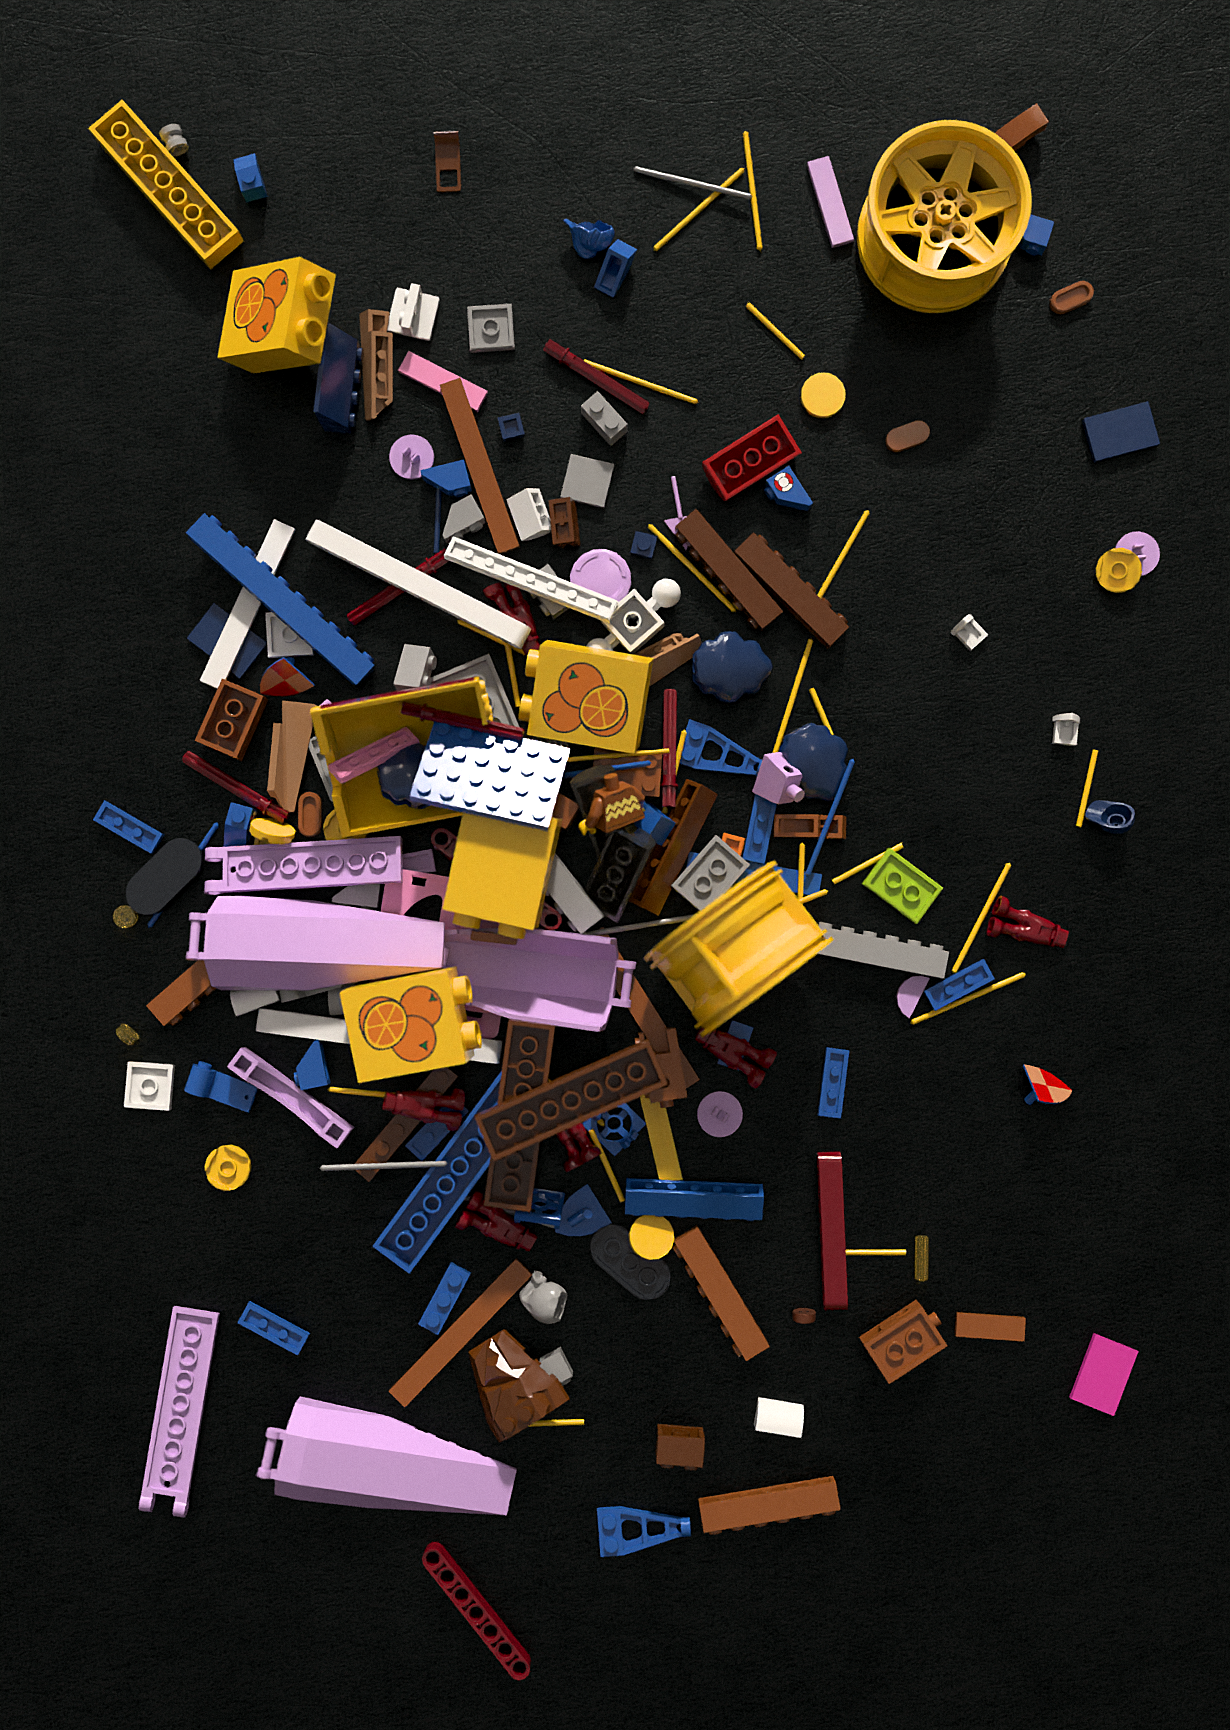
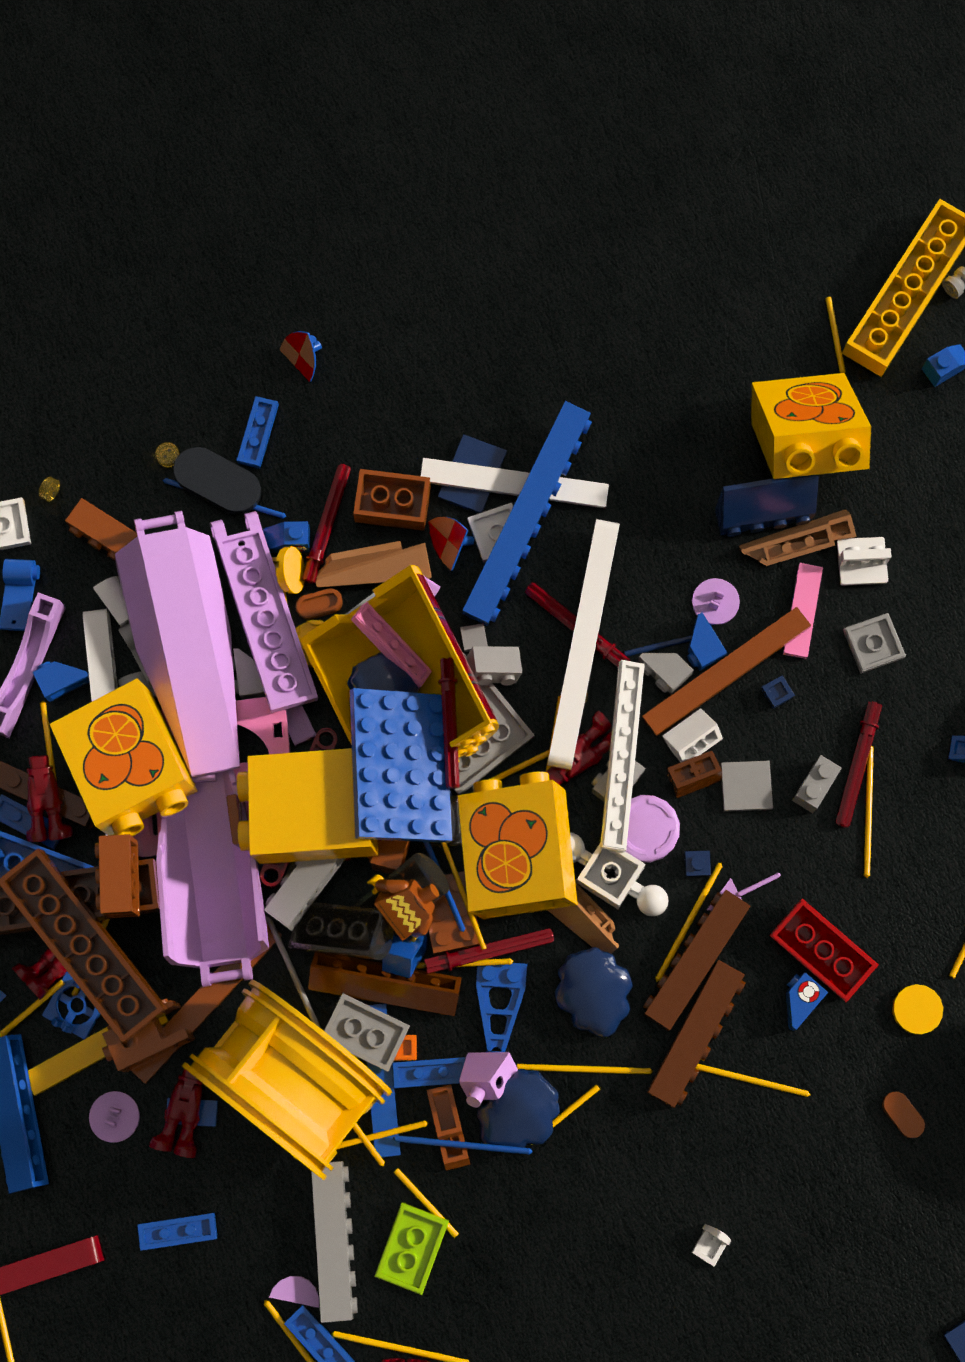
camera: 70 degrees right, 10 degrees down
none -> dark orange brick [95,834,140,918]
none -> shield [280,331,322,382]
none -> light grey tile [460,623,488,652]
none -> yellow axle [826,297,846,373]

